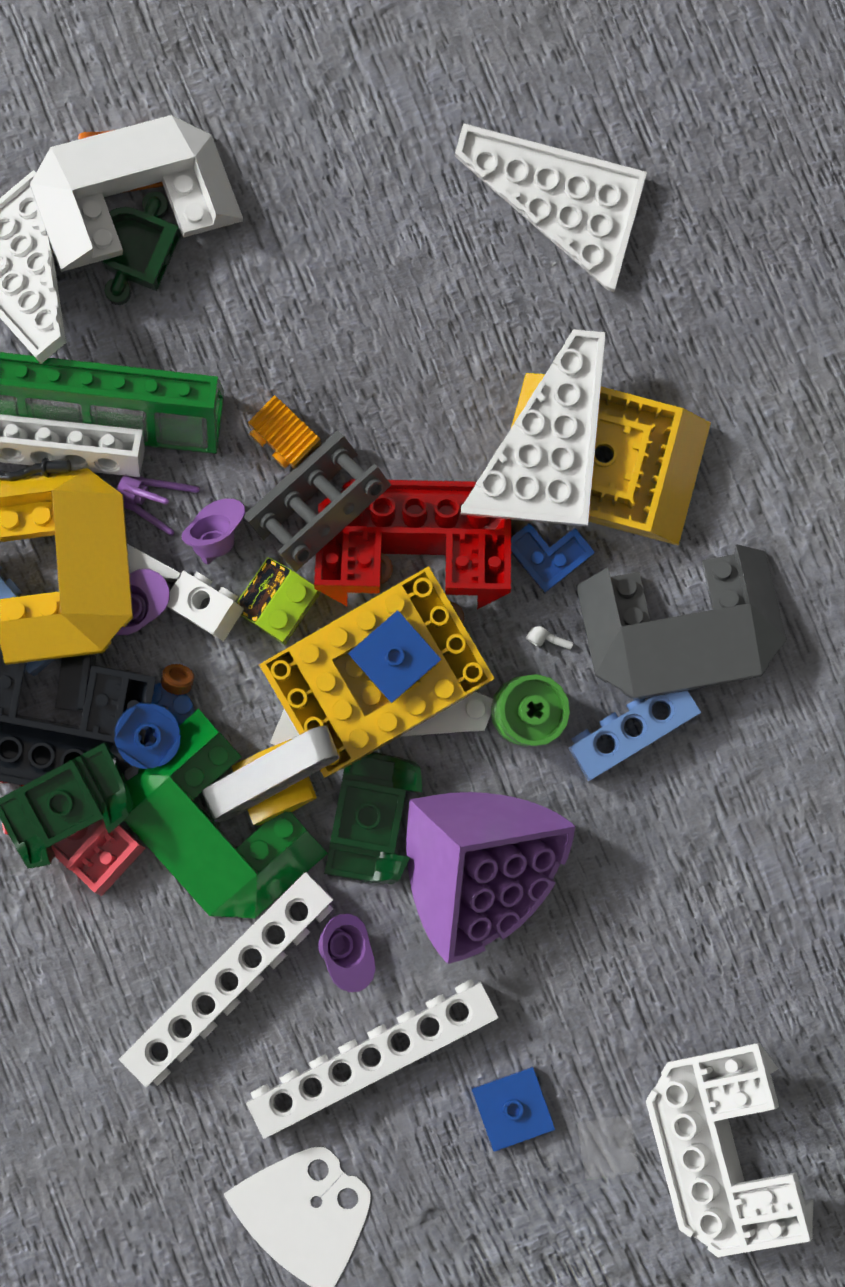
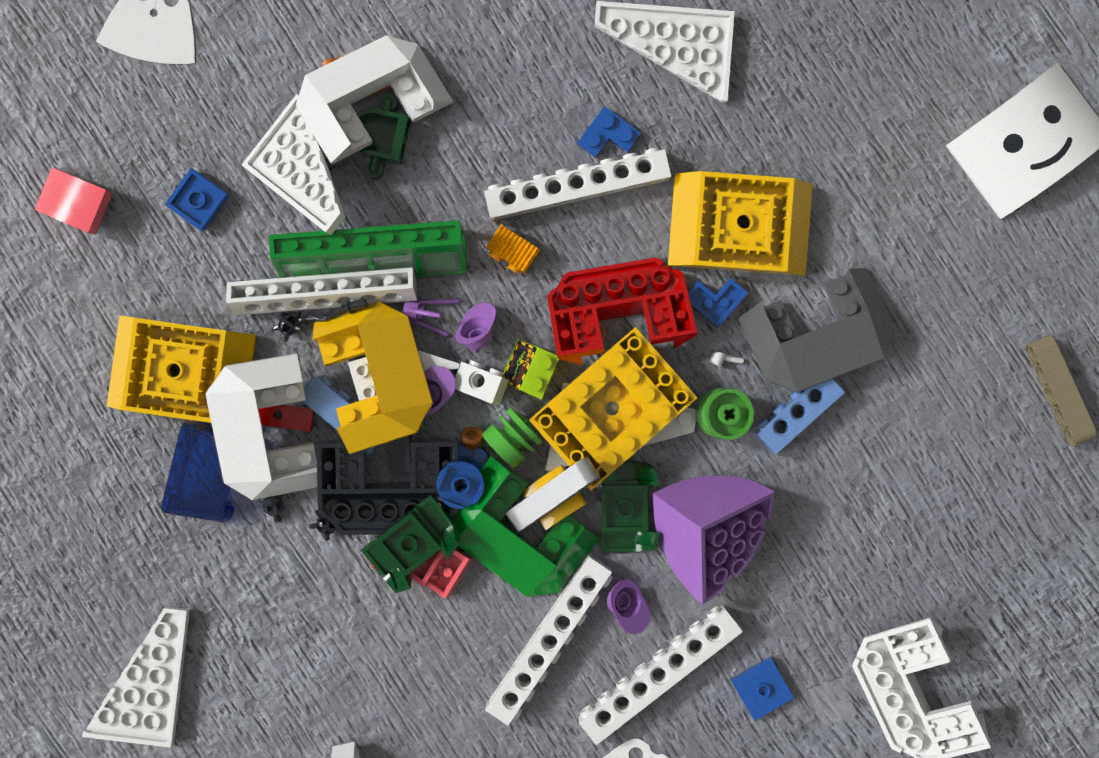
camera: 15 degrees left, 5 degrees up
dark grey fence [244,430,391,572] -> none
blue plate [348,610,441,703] -> none
white wing [461,329,606,527] -> none
none -> white brick [348,357,377,401]
none -> bright green wheel [482,407,543,469]
none -> white brick [484,148,671,221]
none -> blue plate [577,106,641,158]

